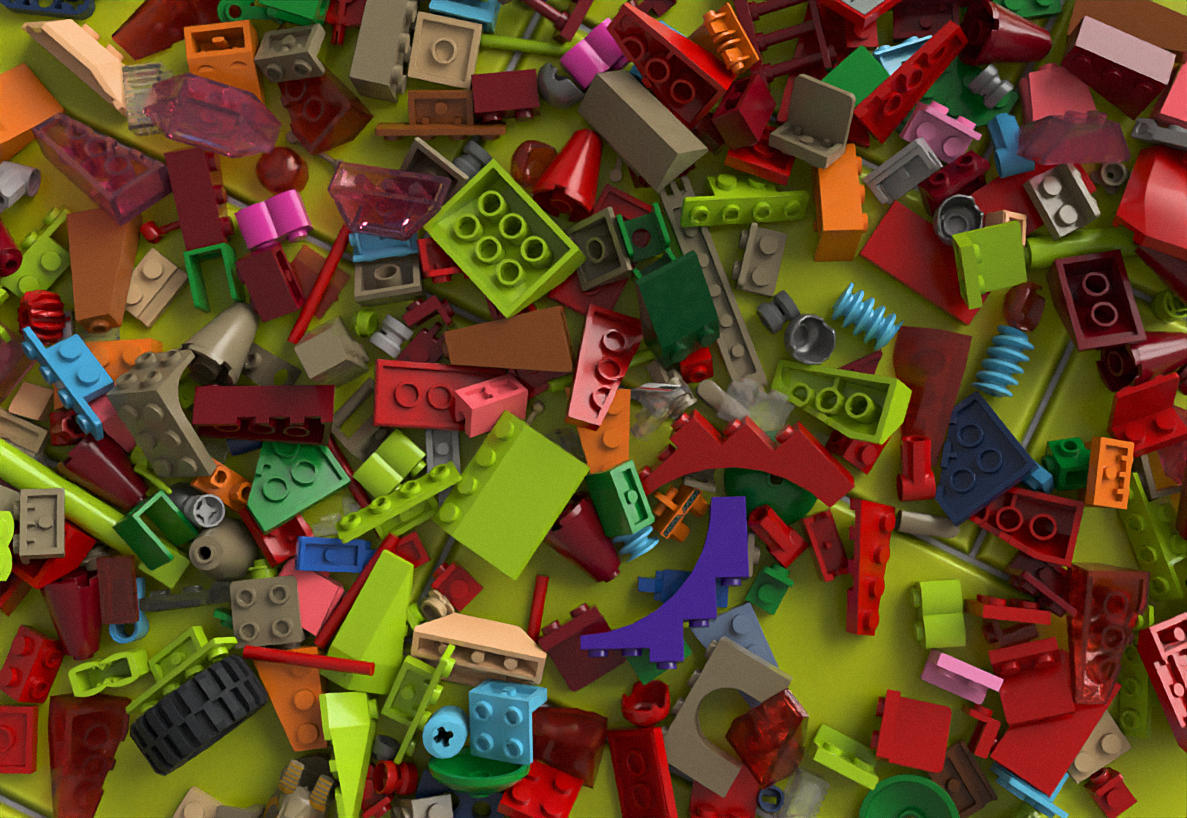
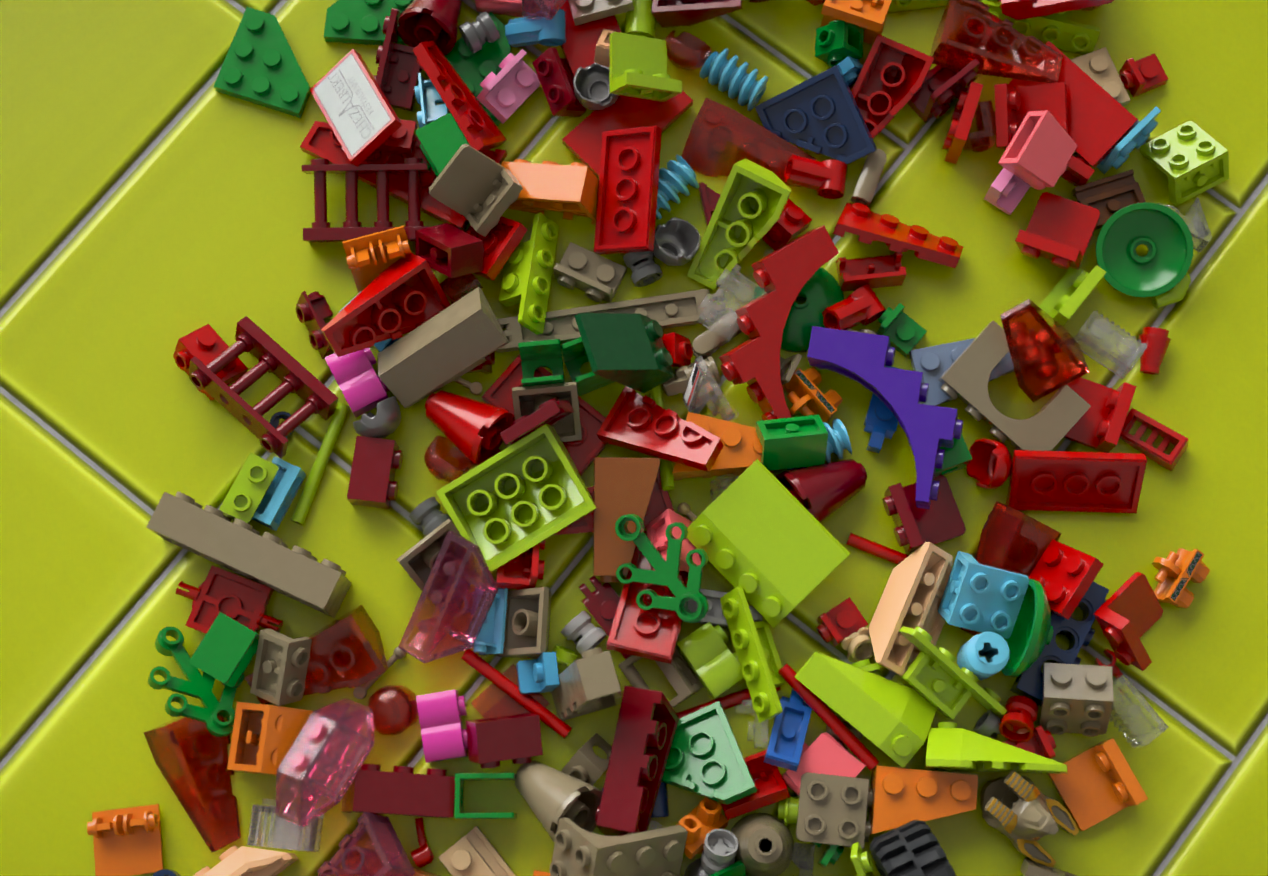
camera: 75 degrees left, 10 degrees down
red bar [243,645,375,676] -> none
dark orange bracket [375,90,507,141] -> none
red plate [392,531,431,569] -> none
dark red bracket [402,295,456,330] -> none
tan plate [407,11,483,90] -> none
dark blue hinge [756,785,784,813] -> none
light grey hinge [862,137,943,205] -> none
lime brick [910,578,966,649] -> none
none -> dark red plate [500,398,574,445]
none -> dark azure bracket [517,652,559,694]
none -> red tile [594,125,662,255]
none -> green plant [615,514,708,623]
none -> coral torso [998,110,1078,190]

